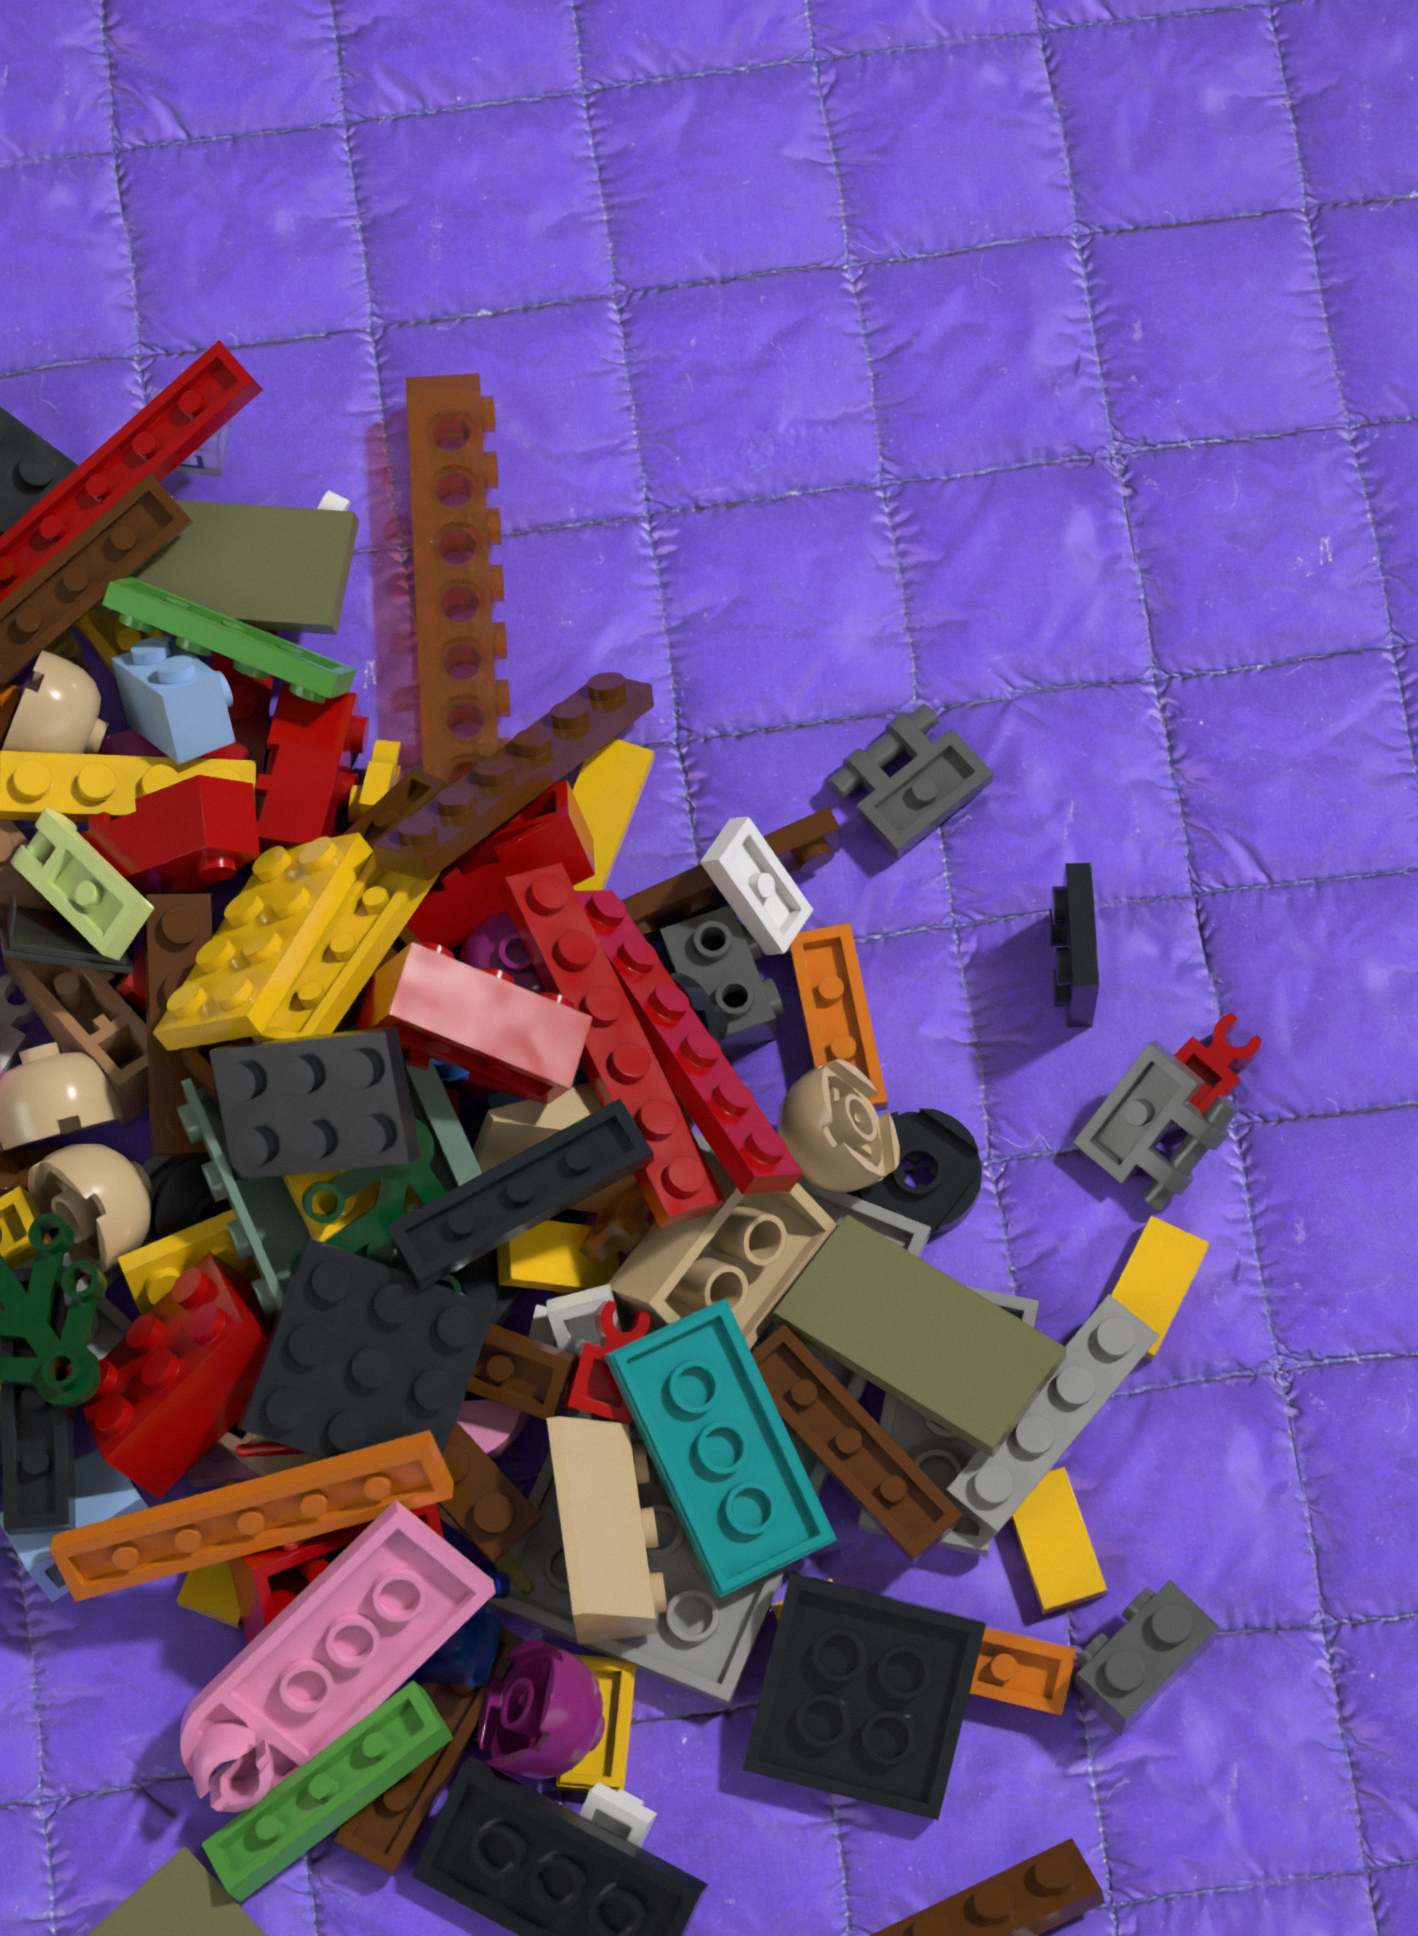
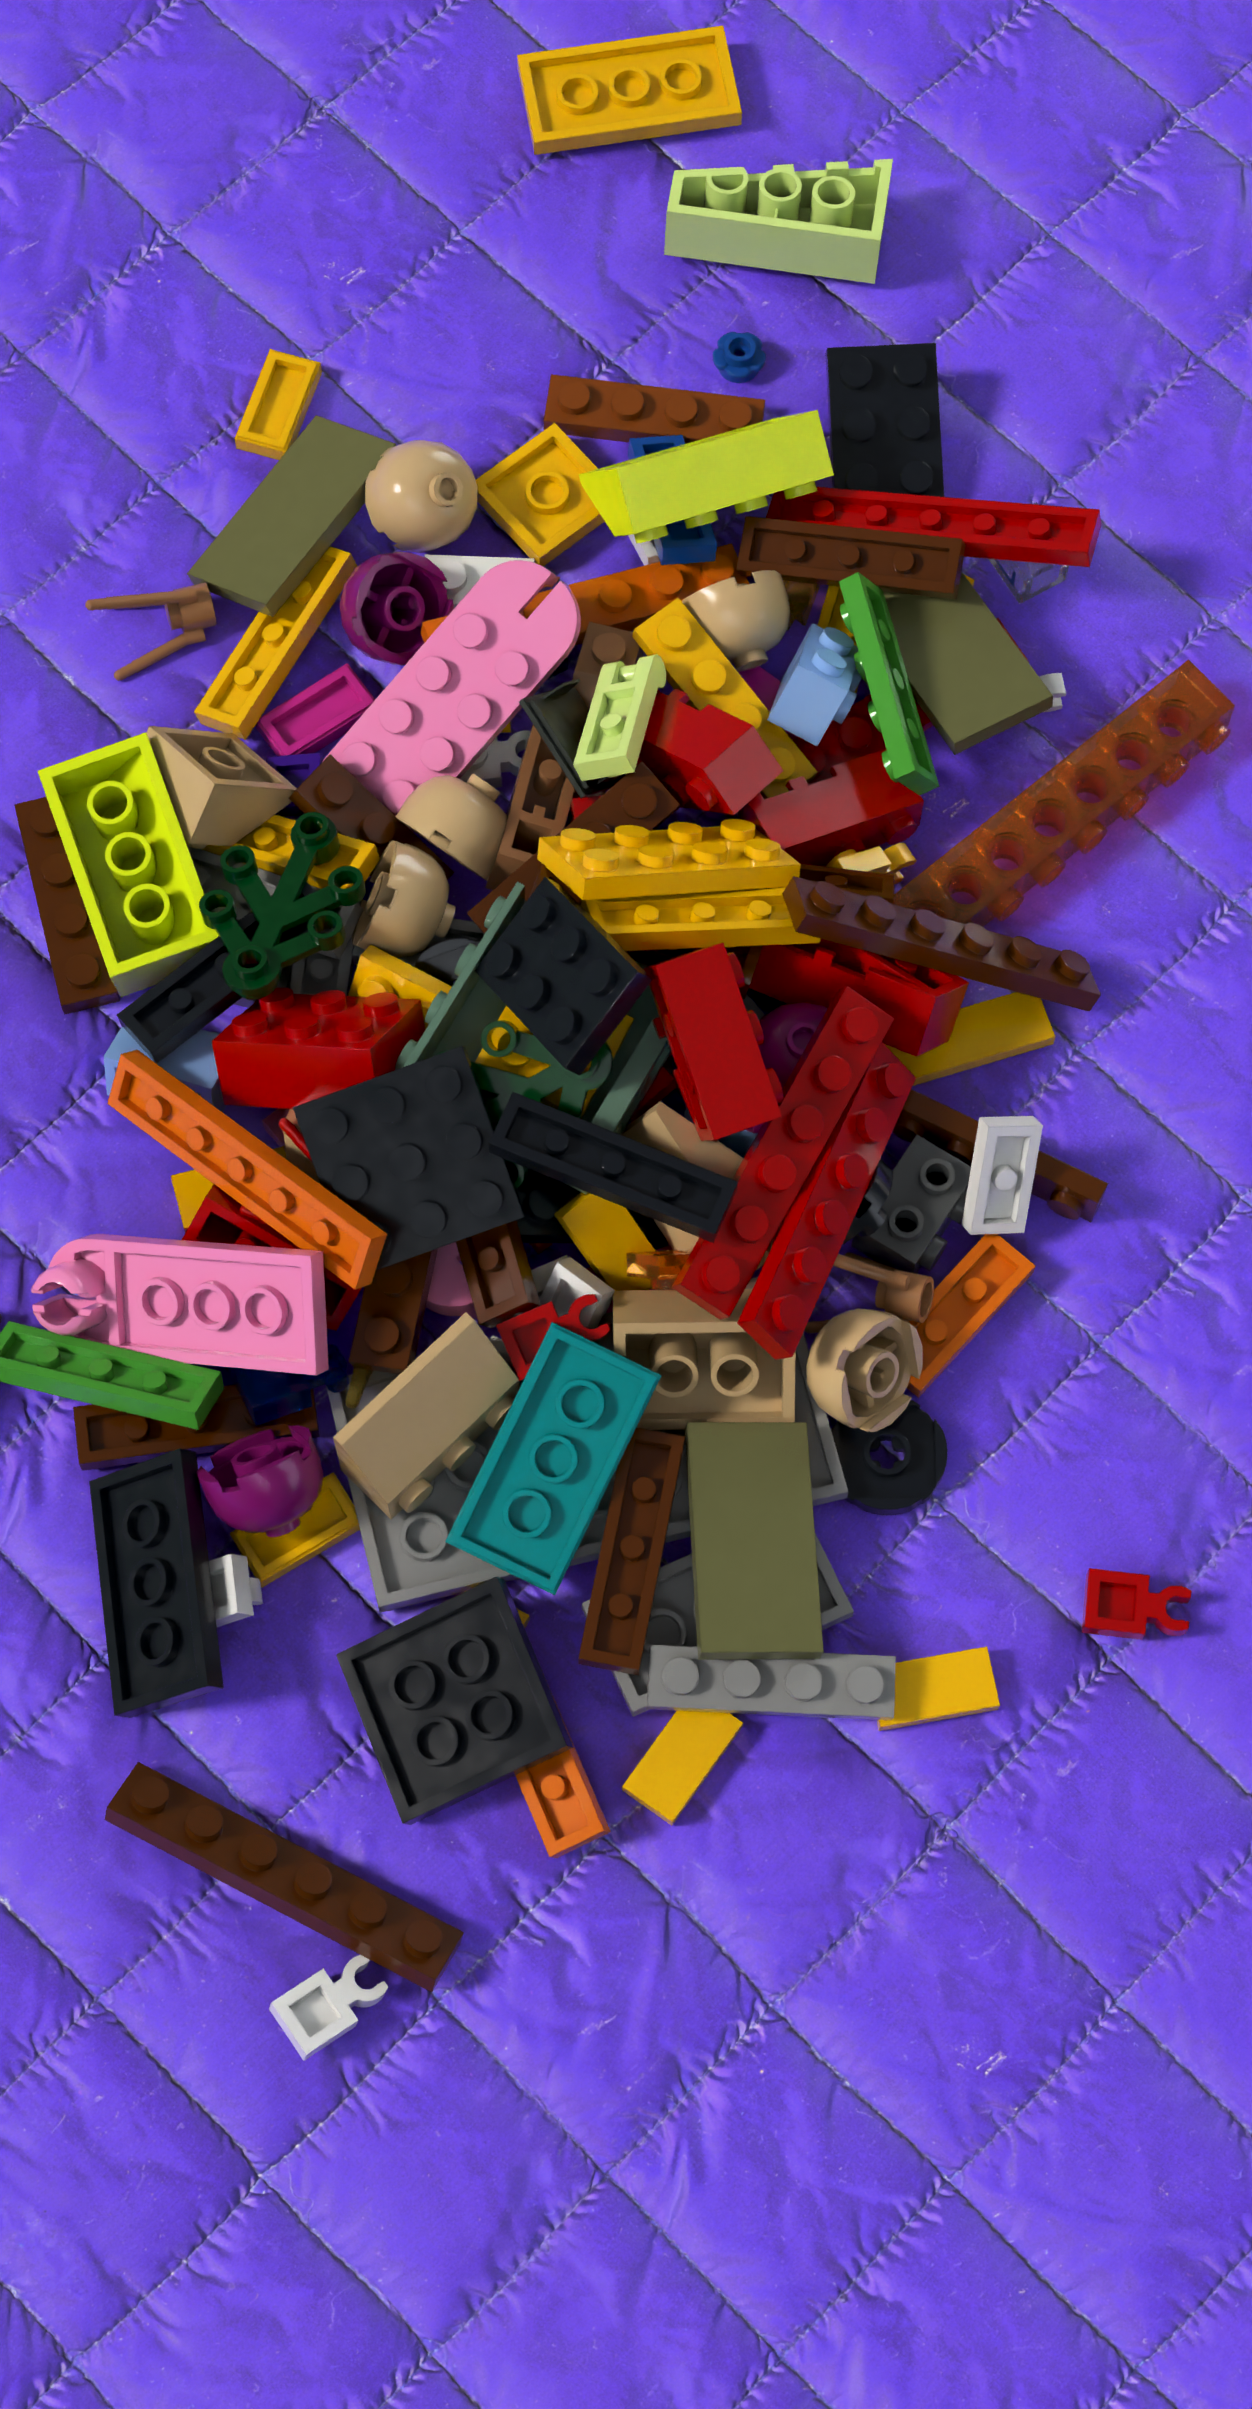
camera: 50 degrees right, 0 degrees up
dark grey plate [827,703,993,859] -> none
black plate [1049,862,1099,1028] -> none
dark grey plate [1073,1041,1239,1211] -> none
dark grey brick [1073,1580,1219,1736] -> none
none -> medium nougat plant [805,1252,934,1333]

